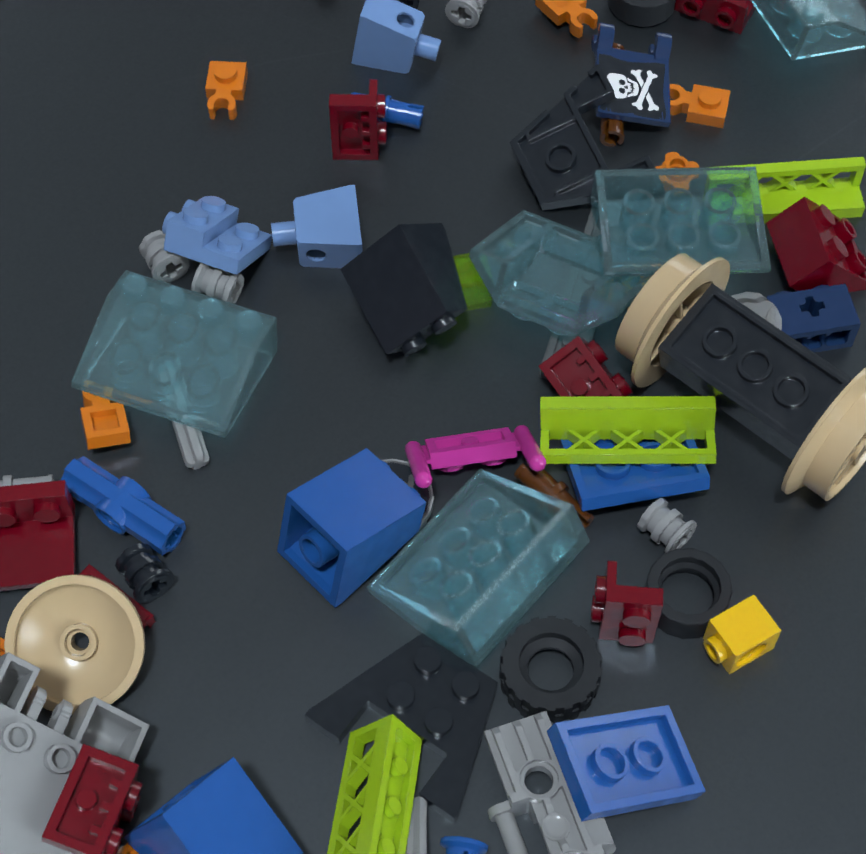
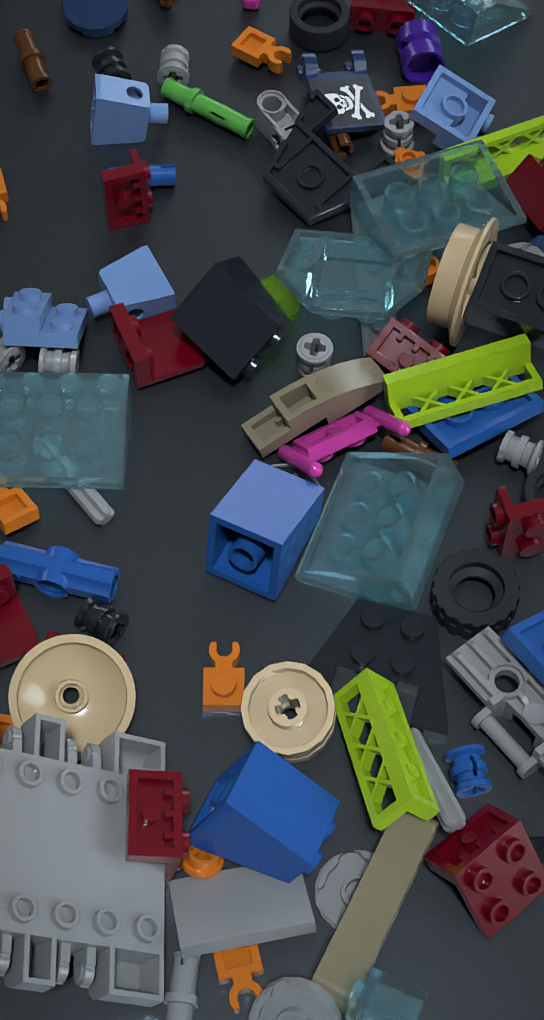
camera: 20 degrees left, 0 degrees up
none -> dark red bracket [109,302,206,388]
none -> bright green pin [160,77,256,139]
none -> orange plate [202,642,245,712]
none -> dark tan slope [241,357,385,458]
none -> tan wheel [241,661,337,764]
none -> light grey piece [256,90,299,151]
none -> light grey bush [297,333,333,377]
none -> light grey bush [380,110,415,157]
none -> dark purple wheel [396,19,445,83]
none -> medium blue plate [408,64,496,160]

